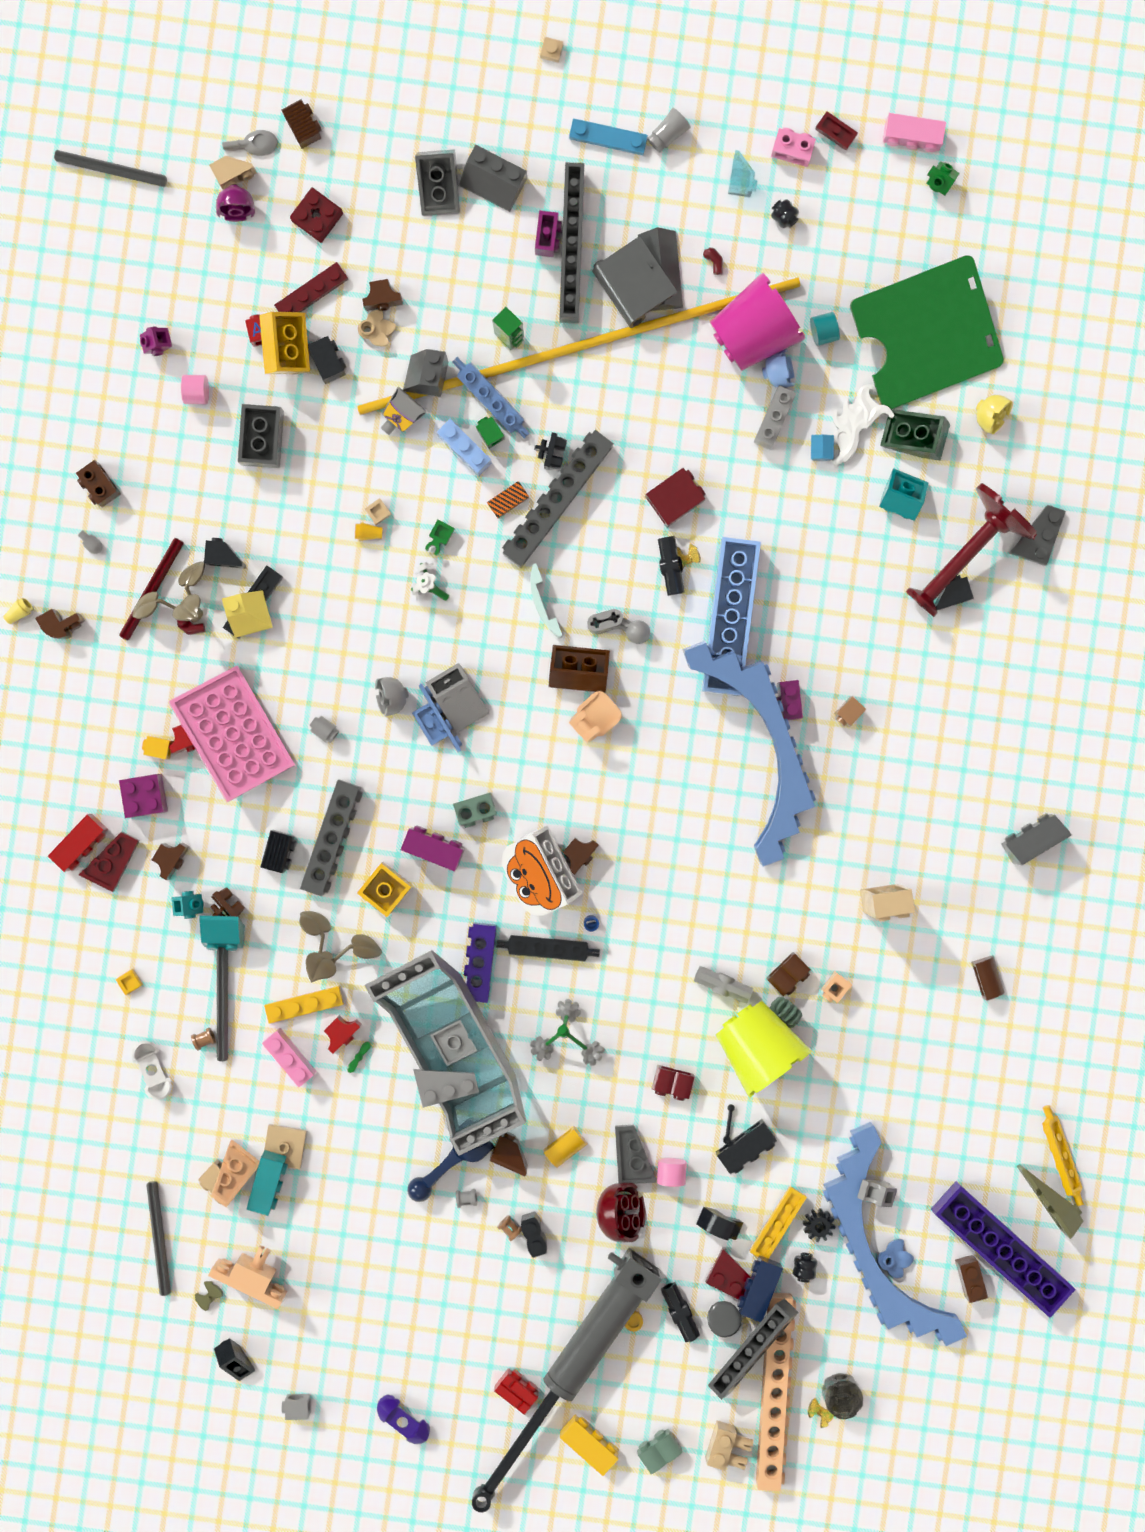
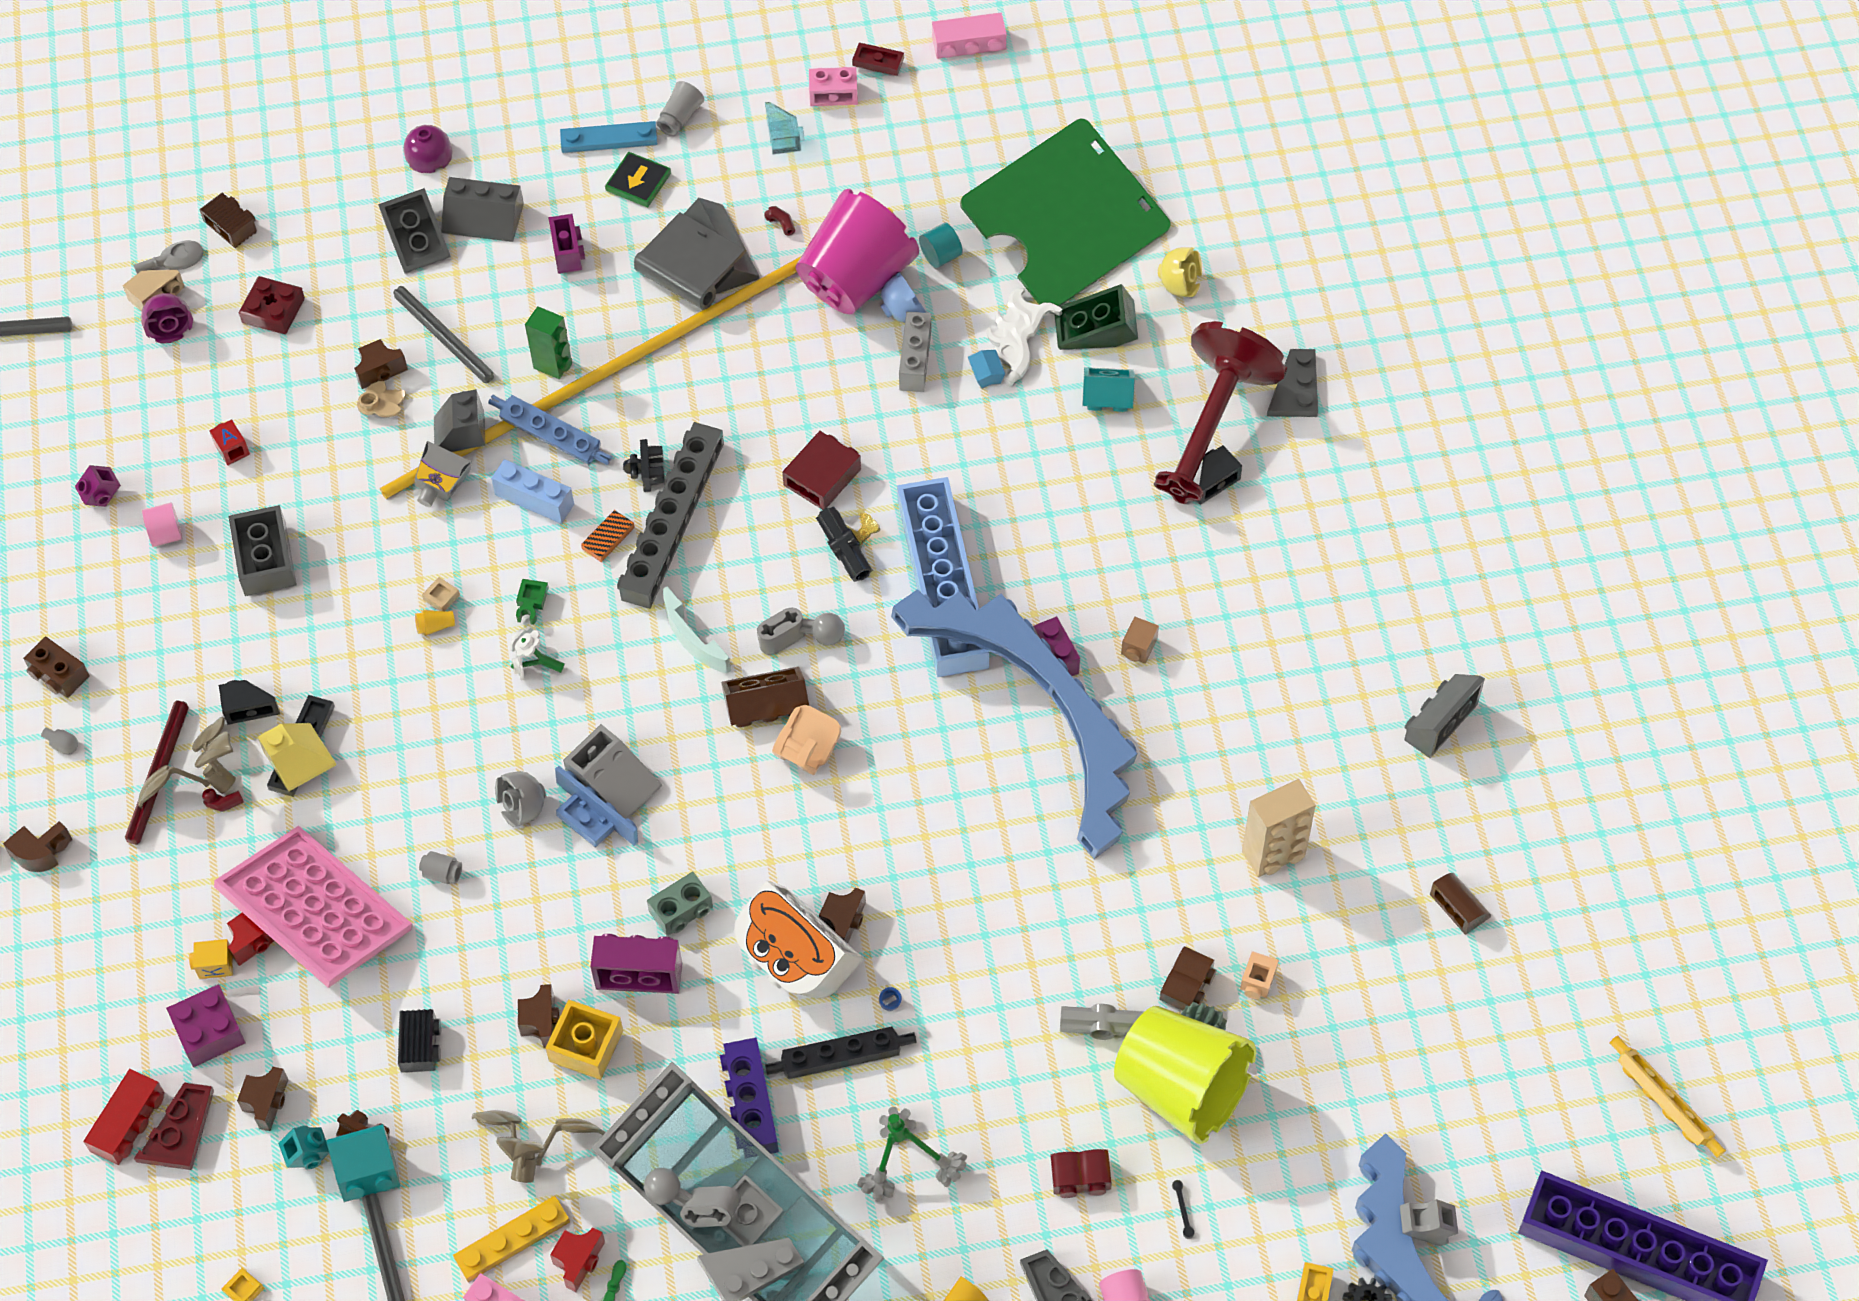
camera: 15 degrees left, 30 degrees down
yellow brick [260,312,310,374] -> none
dark red plate [274,262,349,312] -> none
dark grey brick [300,779,363,896] -> none
black brick [308,336,347,384] -> none
green brick [476,416,505,449] -> none
tan plate [540,37,563,63] -> none
dark grey brick [559,162,585,323] -> none
black brick [716,1119,777,1174] -> none
black piece [771,199,799,228] -> none
green brick [926,161,960,196] -> none
olive wedge [1017,1164,1084,1239] -> none
none -> dark grey axle [393,286,494,383]
none -> magenta cylinder [403,125,453,173]
none -> reddish brown brick [518,984,560,1048]
none -> black tile [605,151,671,208]
none -> light grey beam [643,1168,741,1227]

